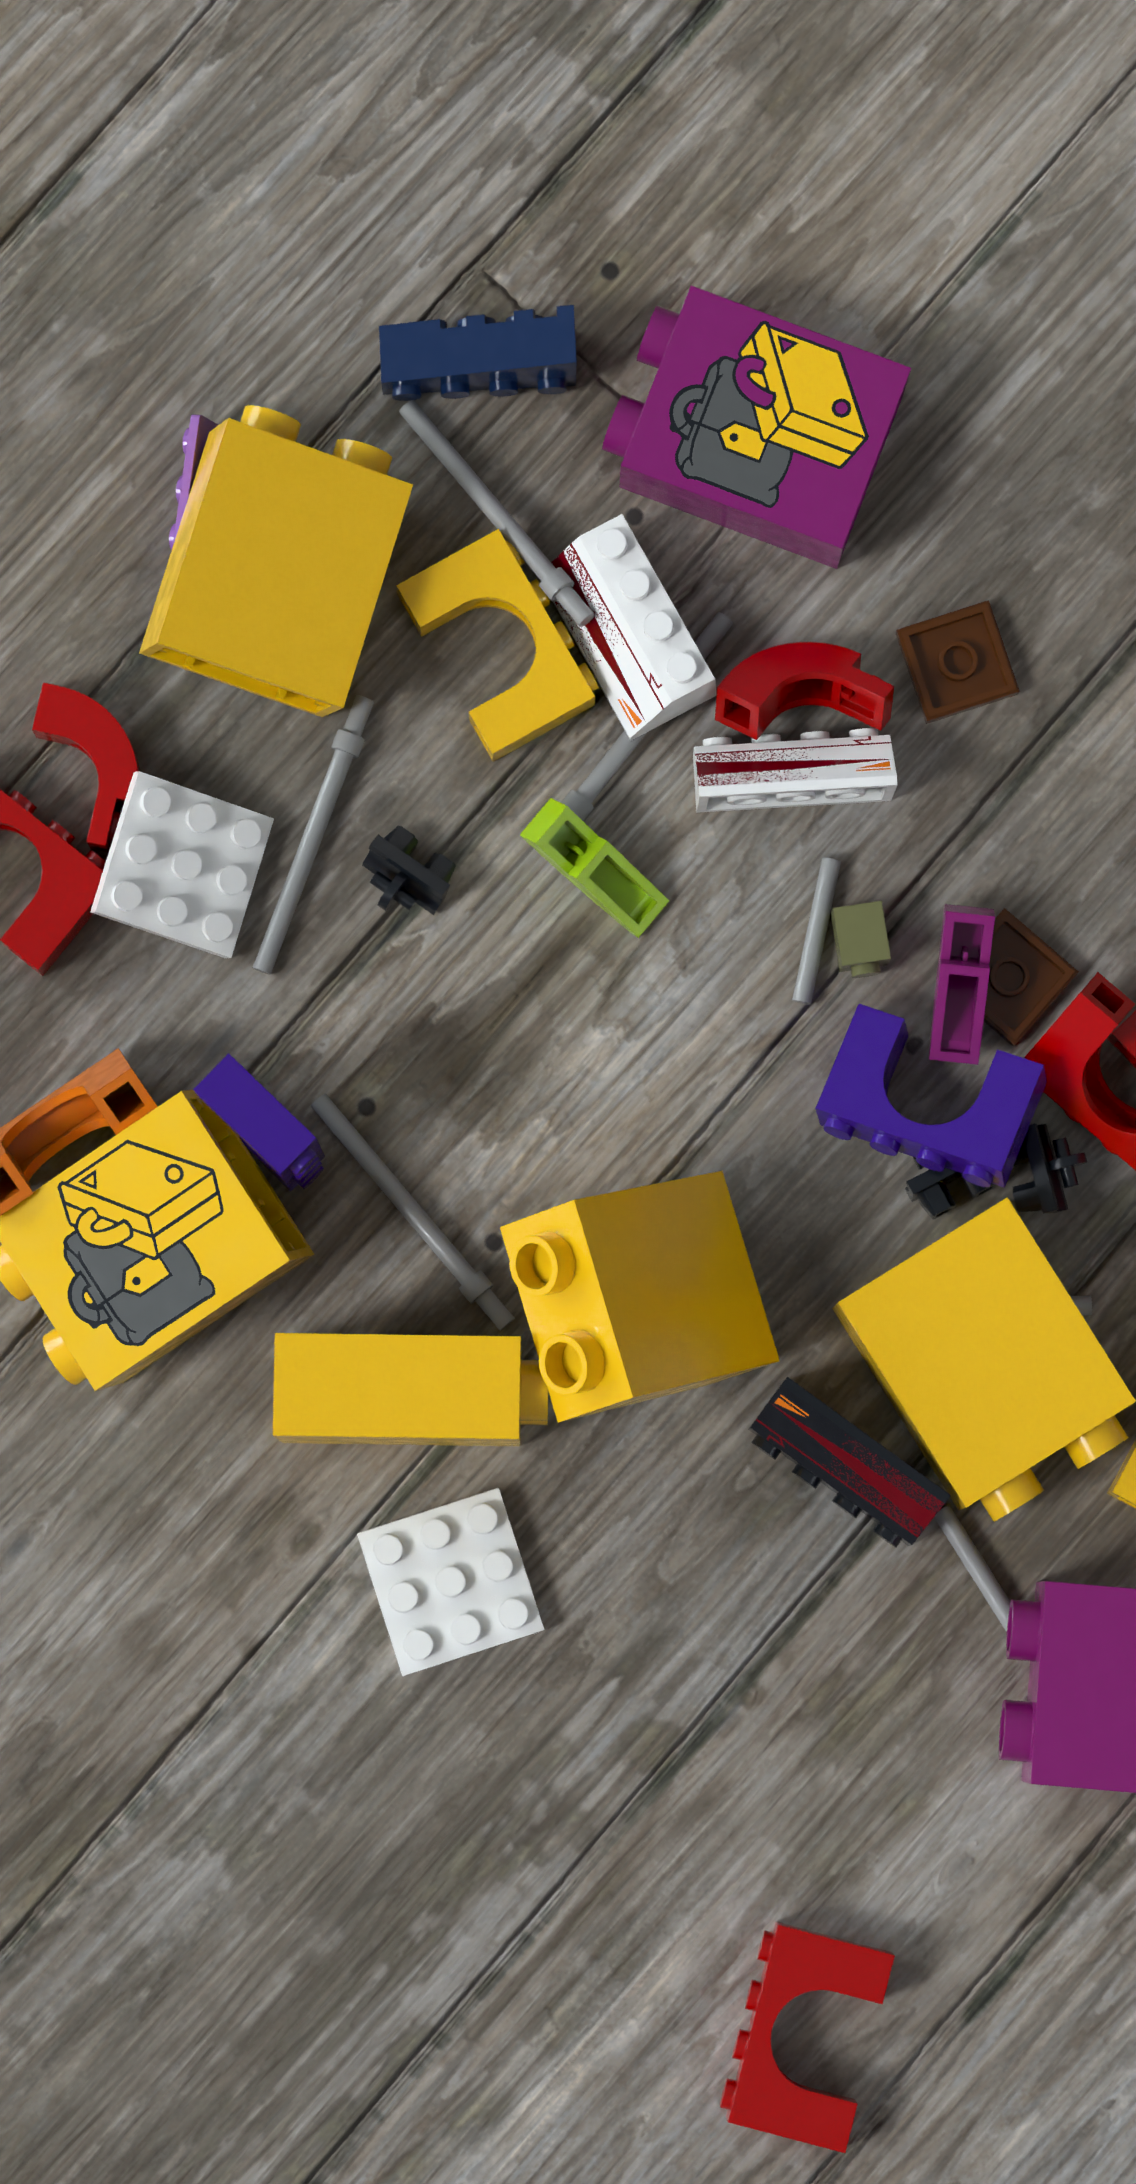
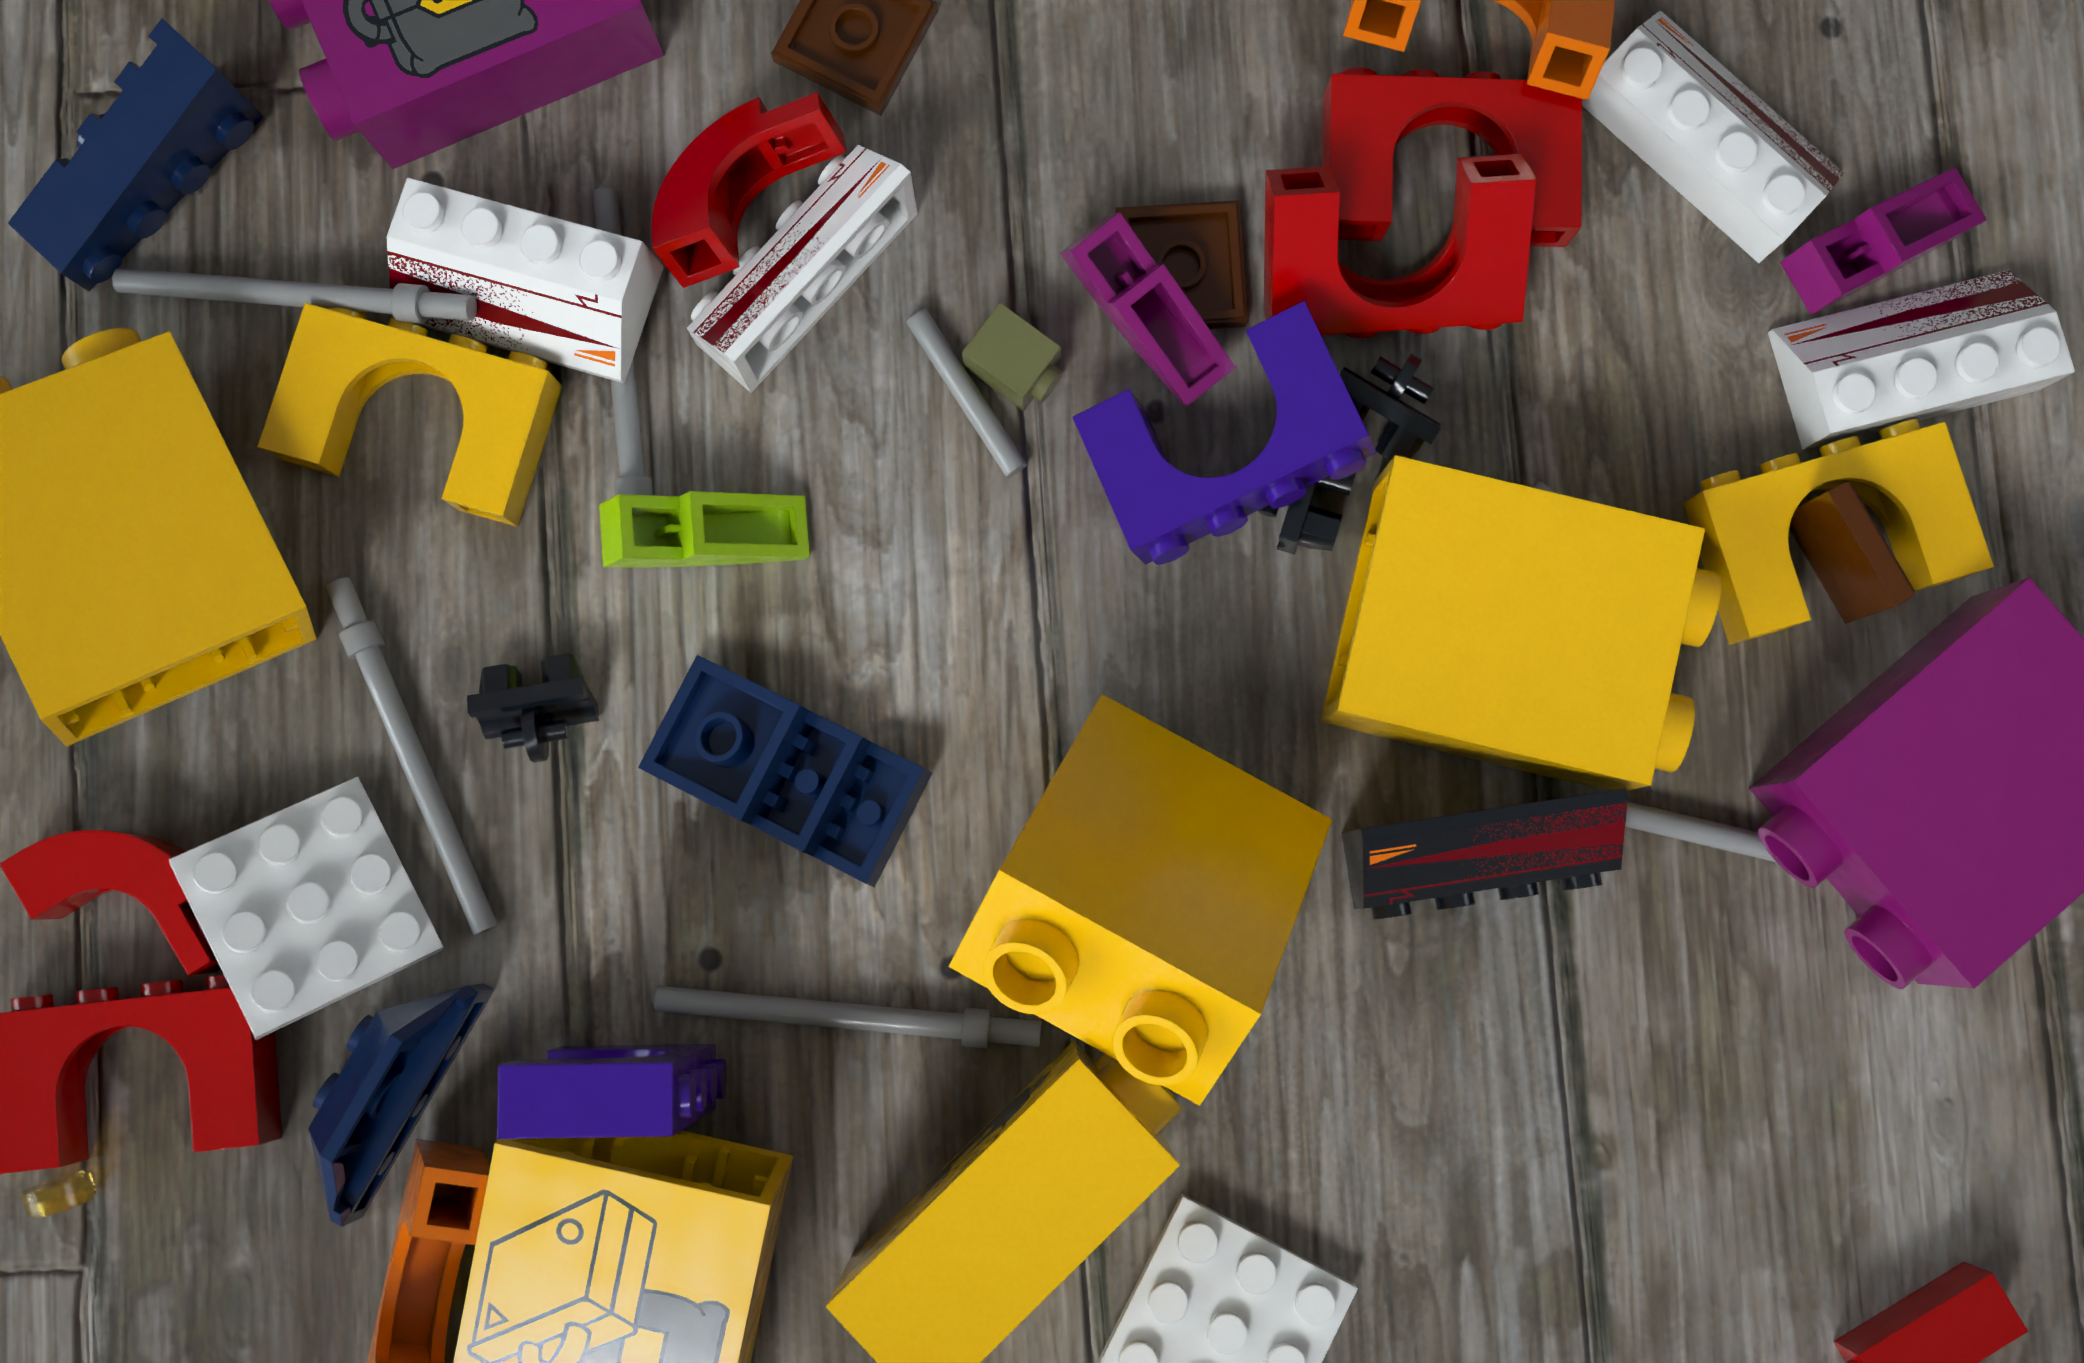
camera: 45 degrees left, 0 degrees up
none -> dark blue wedge [308,983,495,1227]
none -> dark blue slope [638,655,933,888]

